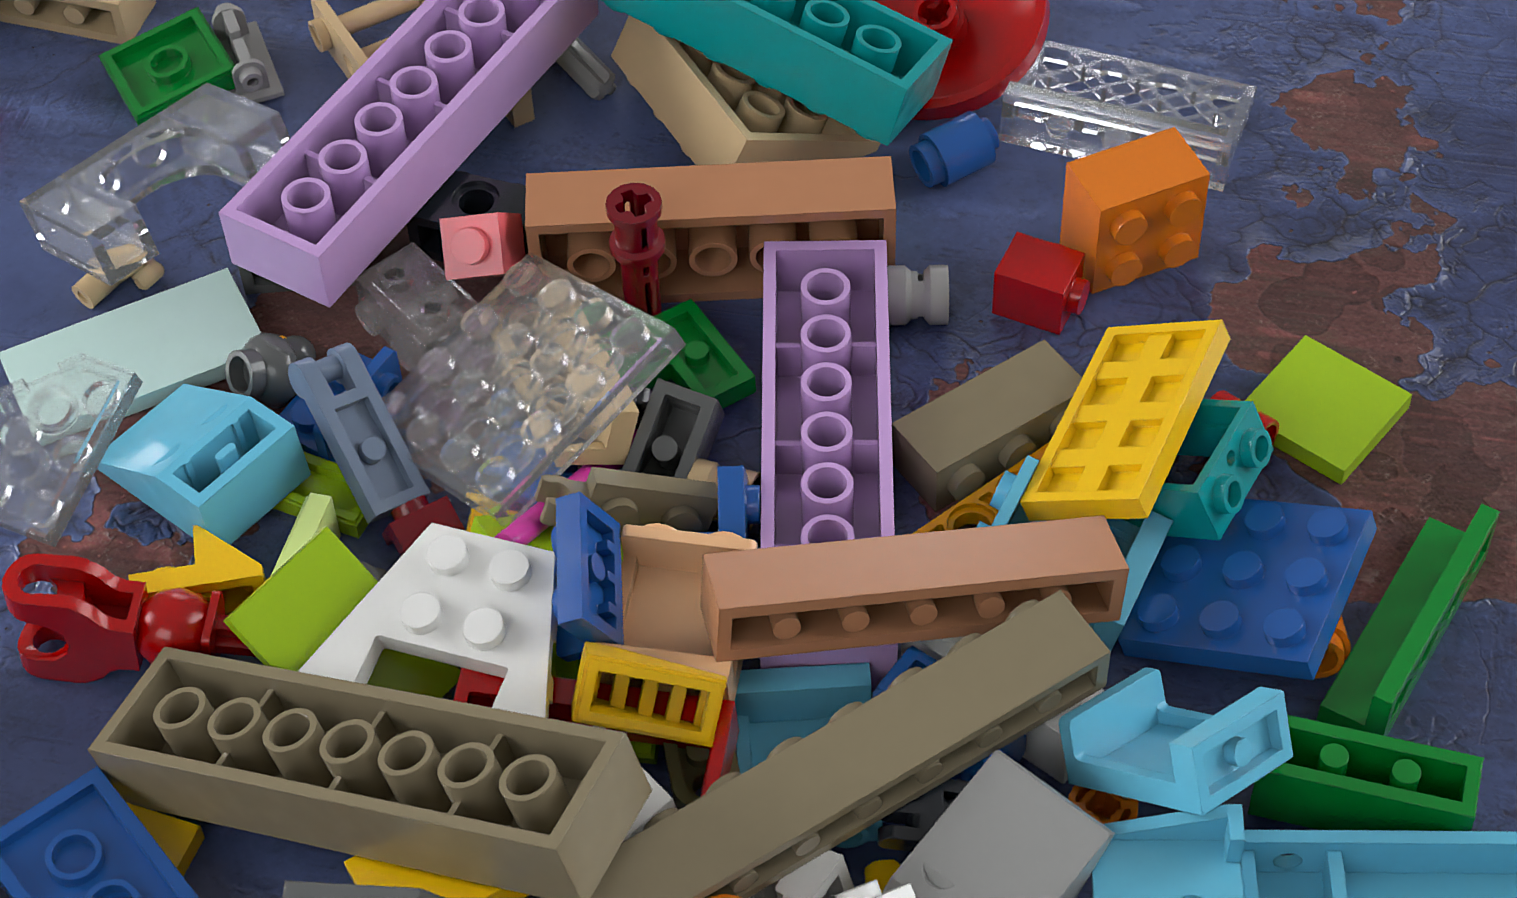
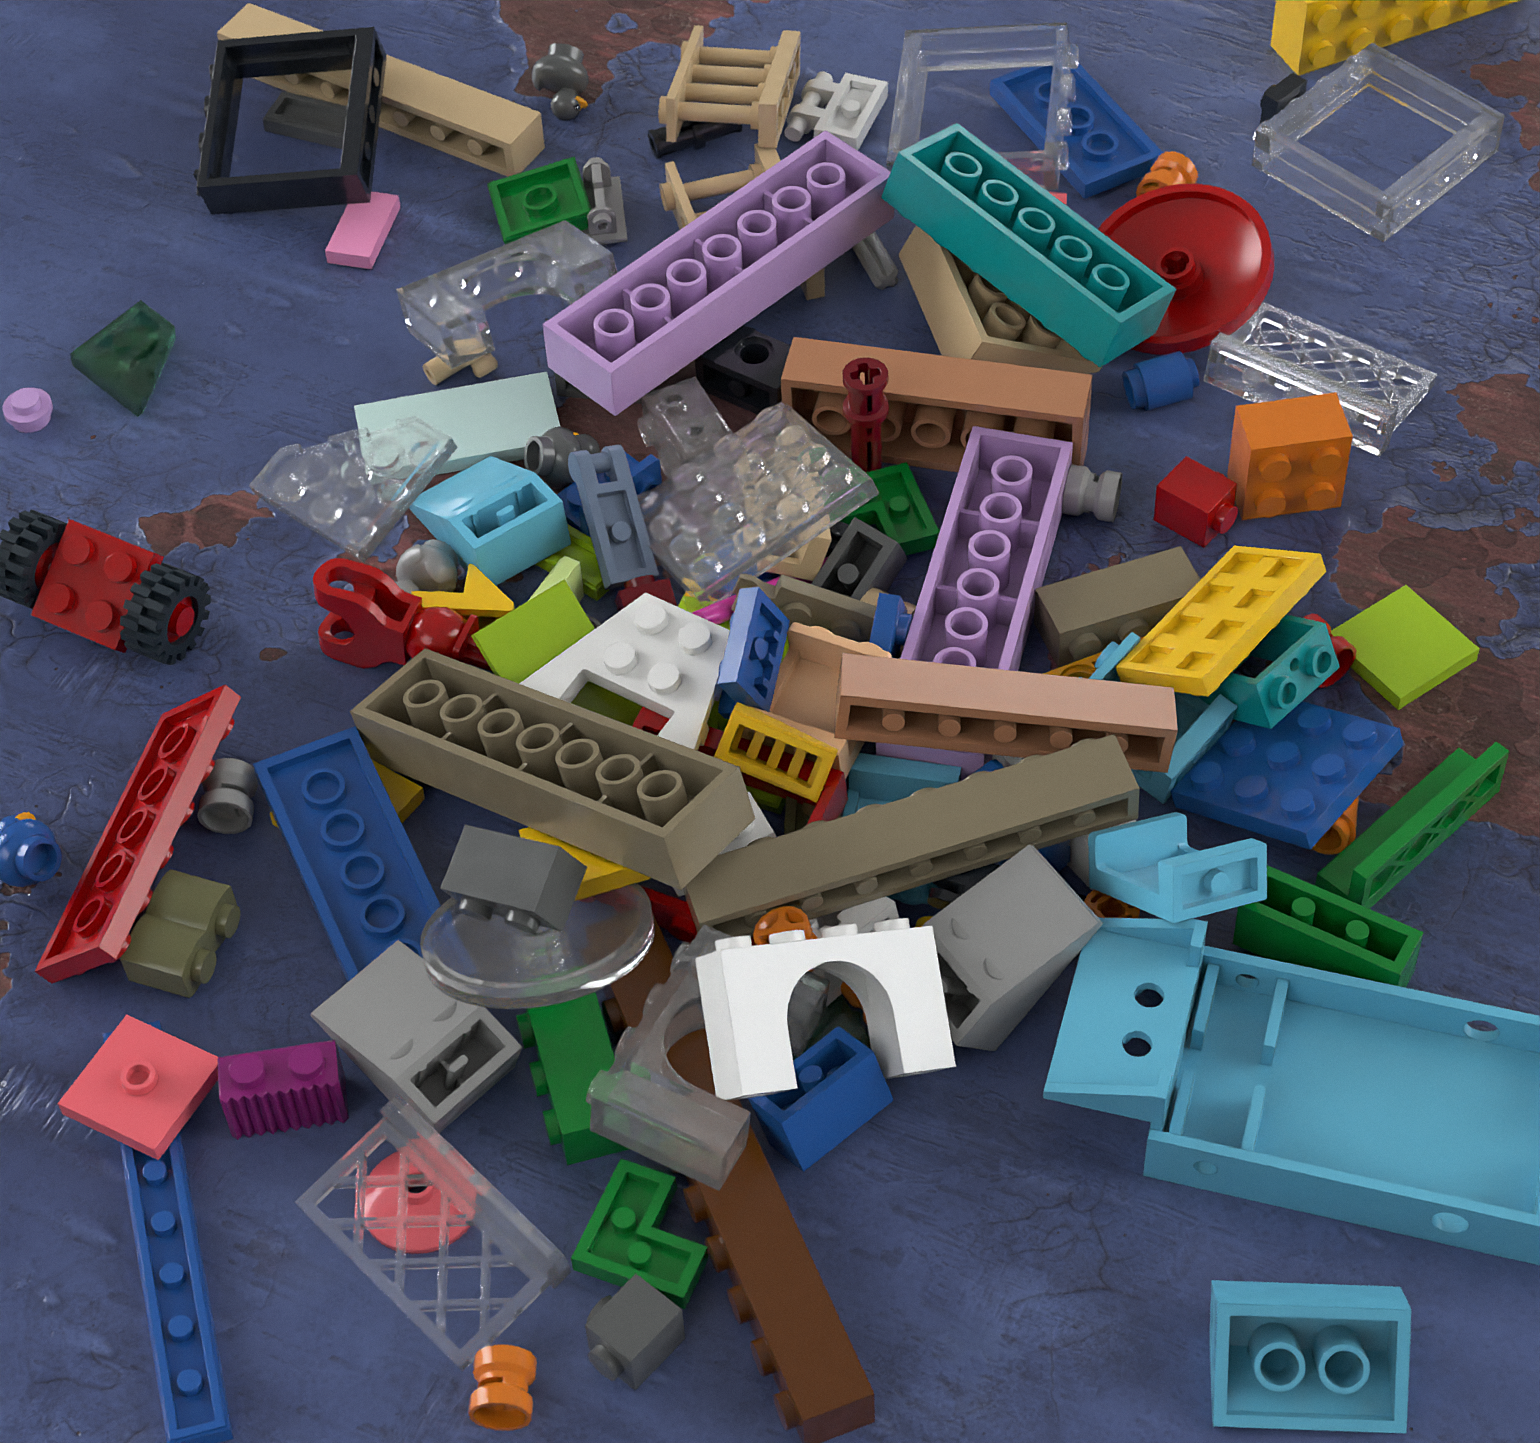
camera: 15 degrees right, 0 degrees up
coral brick [439,212,527,280] -> none
none -> light grey animal [395,539,458,594]

